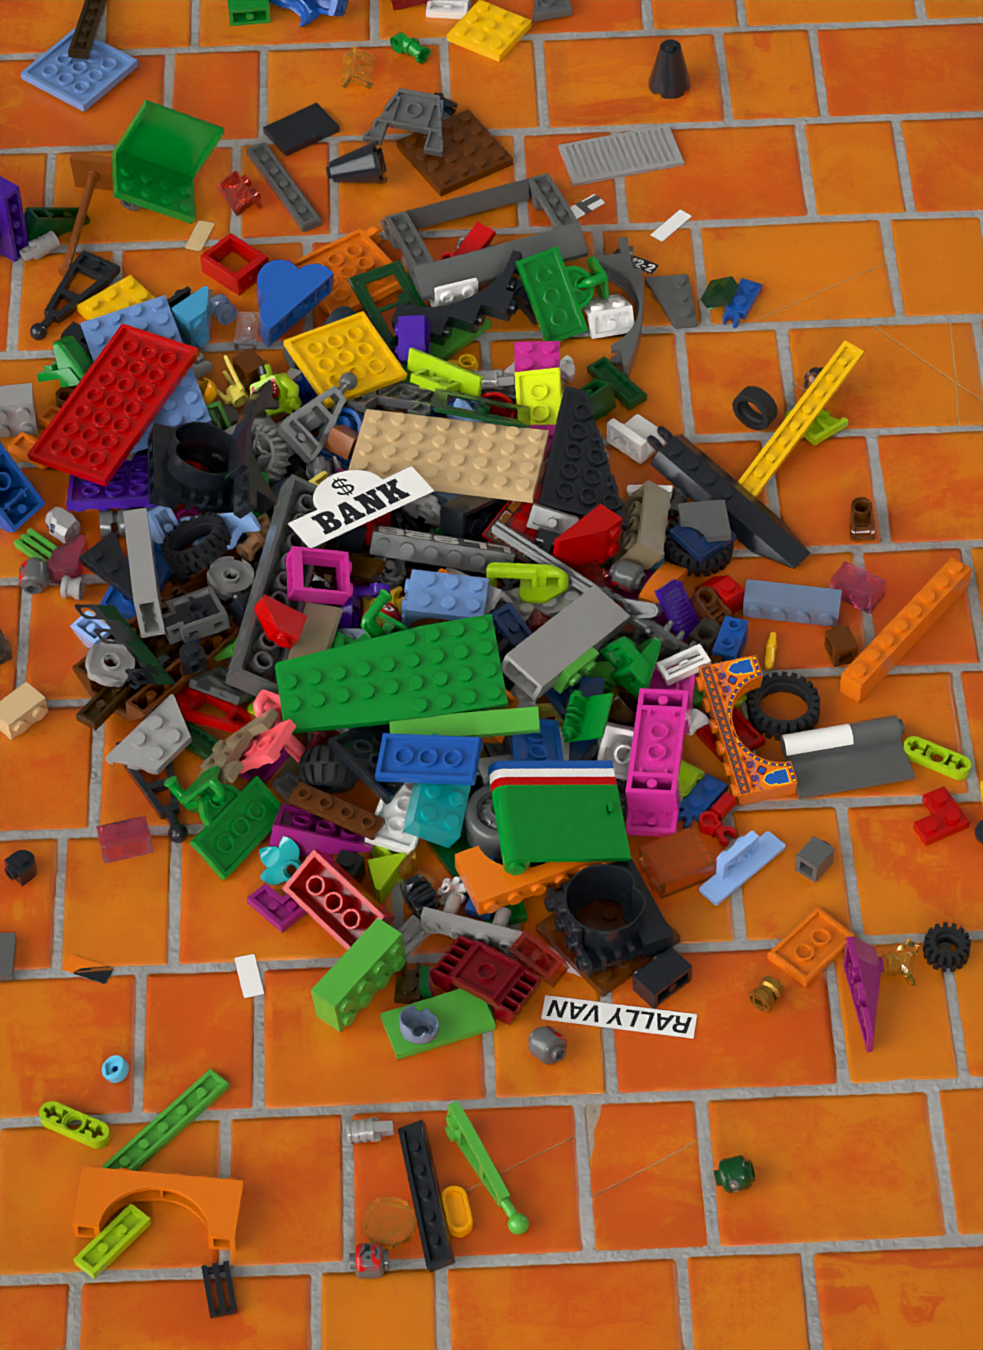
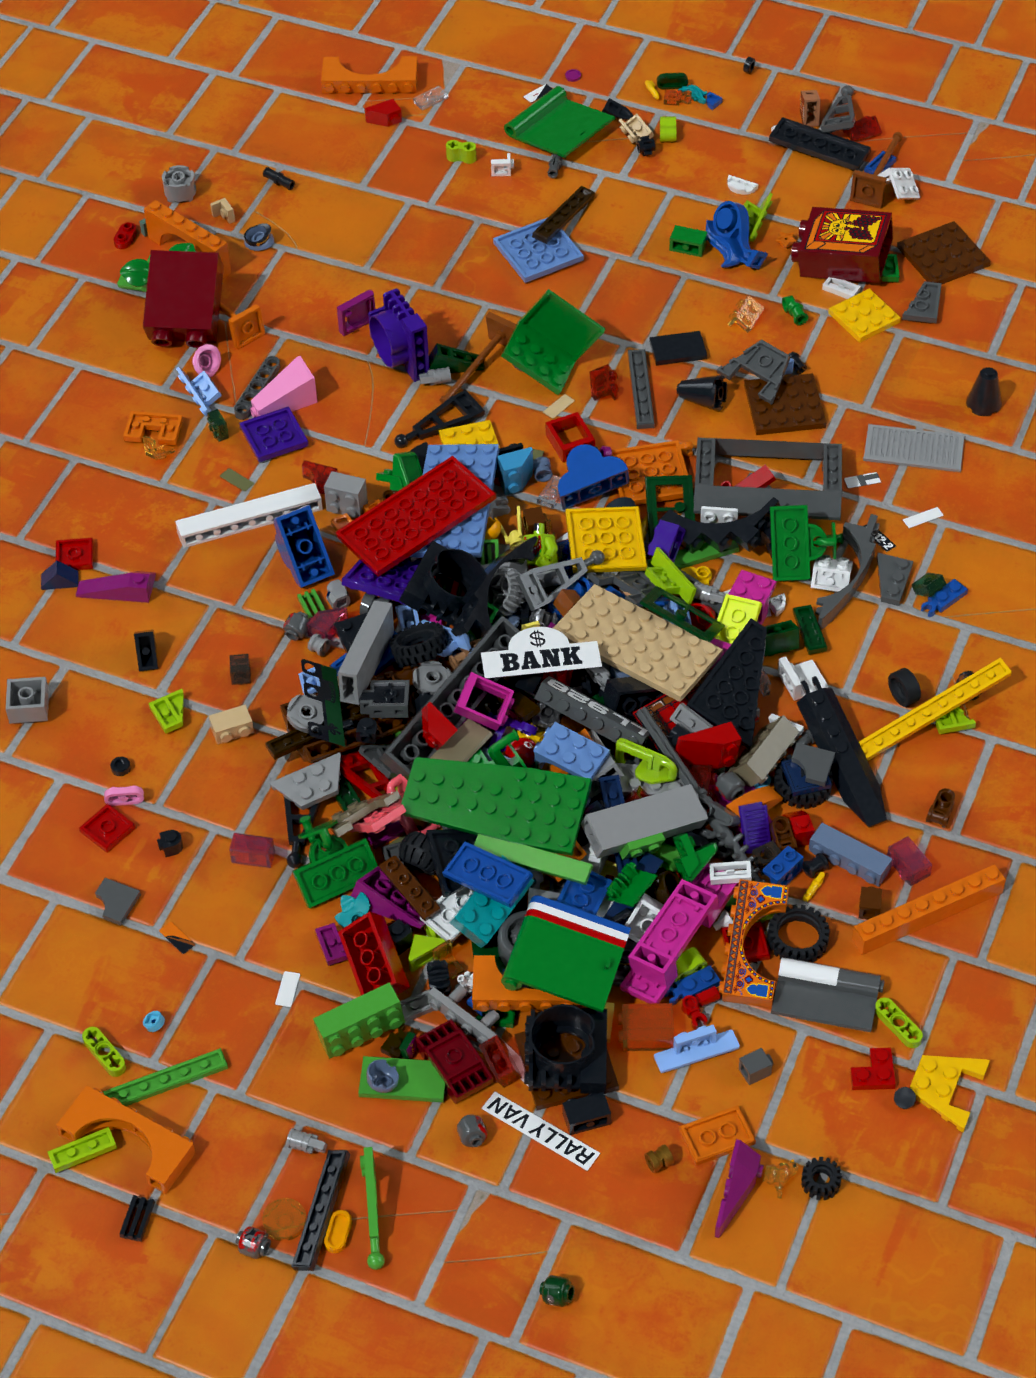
camera: 25 degrees right, 0 degrees up
none -> black bush [803,853,829,878]

